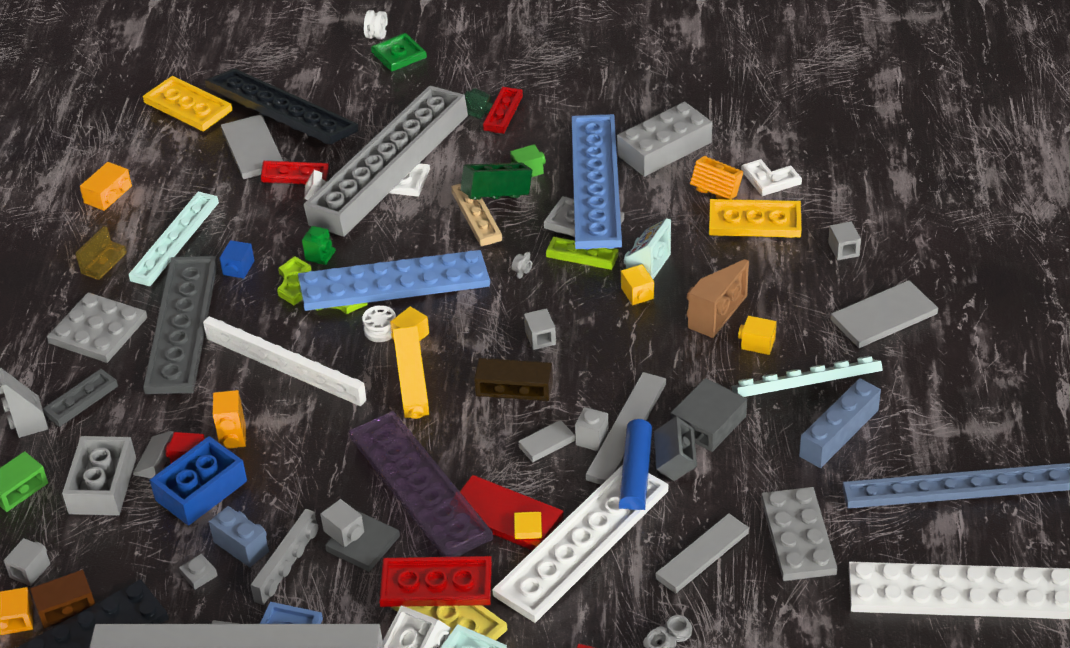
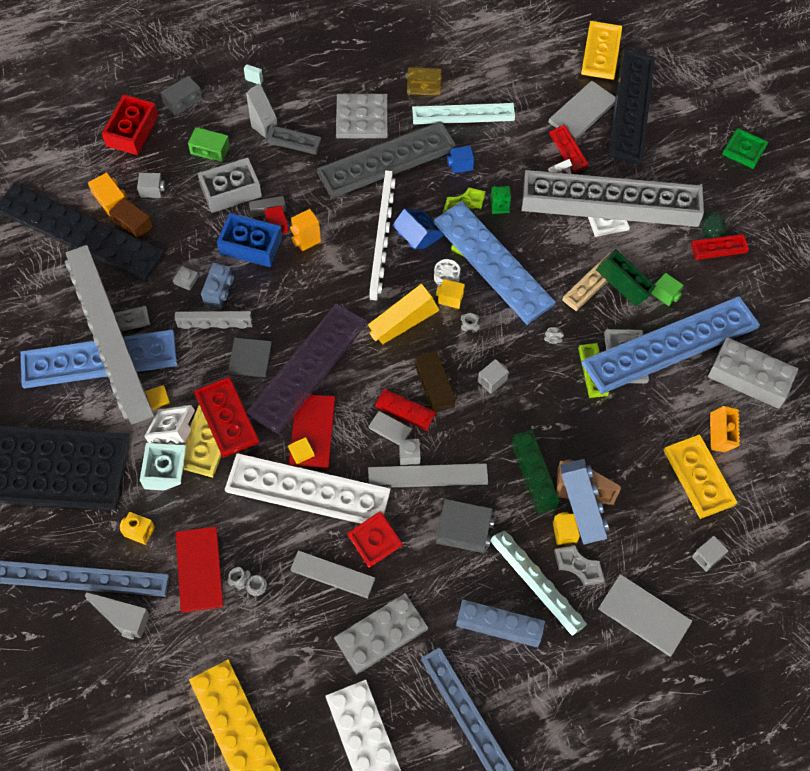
camera: 60 degrees right, 20 degrees up
light orange brick [80,162,132,211] -> none
light grey brick [321,499,364,548] -> none
white wheel [364,10,388,40] -> none
blue brick [619,419,652,510] -> none
yellow brick [621,264,654,305] -> none
light aqua slope [624,218,671,279] -> none
dark grey brick [654,416,697,481] -> none
white tile [741,159,802,196] -> none
none -> red tile [347,511,403,568]
none -> red plate [376,389,436,431]
none -> slope [392,209,444,249]
none -> light grey plate [461,313,480,331]
none -> dark green brick [511,430,559,515]
none -> light grey tile [554,545,605,586]
none -> brick [560,459,610,545]

